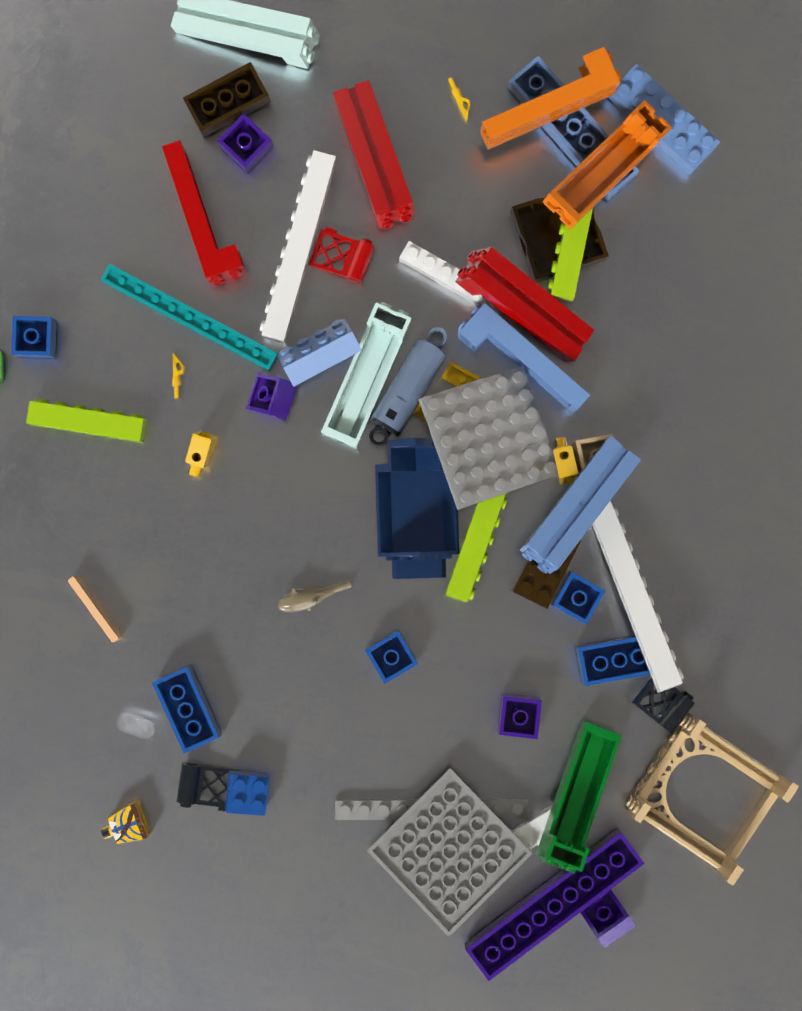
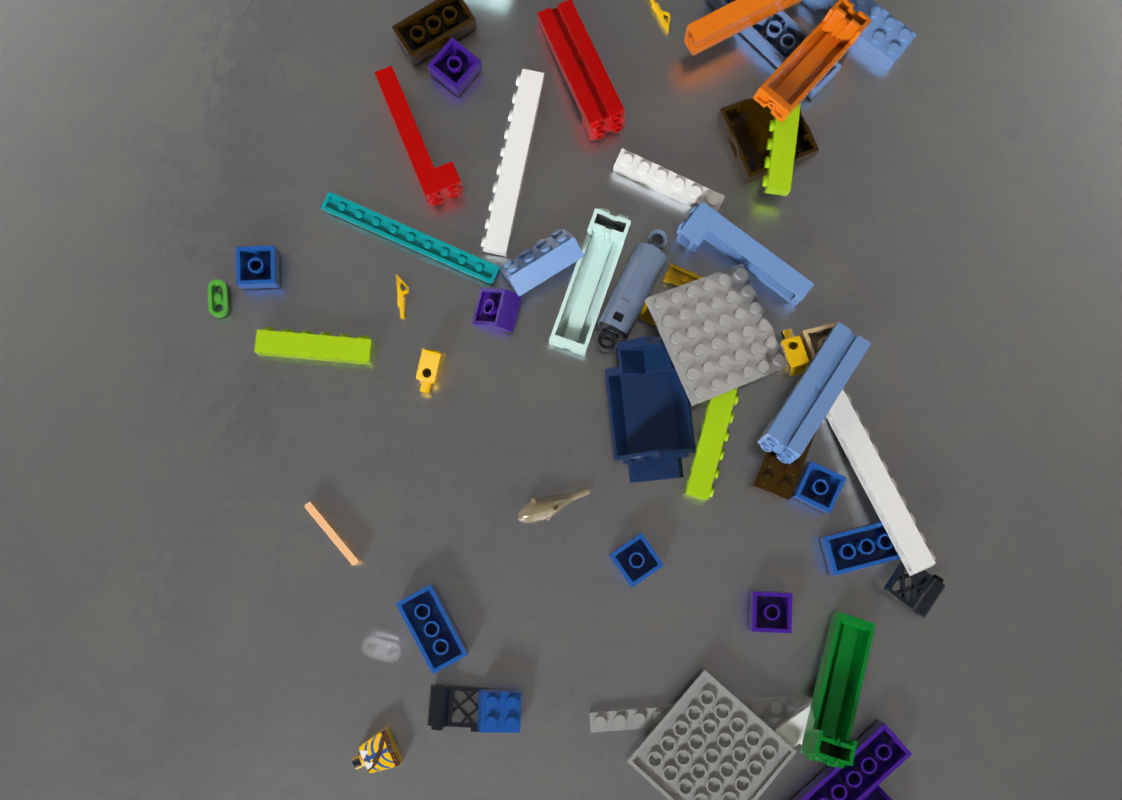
camera: 10 degrees left, 5 degrees down
red piece [309,227,375,283] -> none
red brick [455,247,594,362] -> none
tan arch [625,713,799,886] -> none

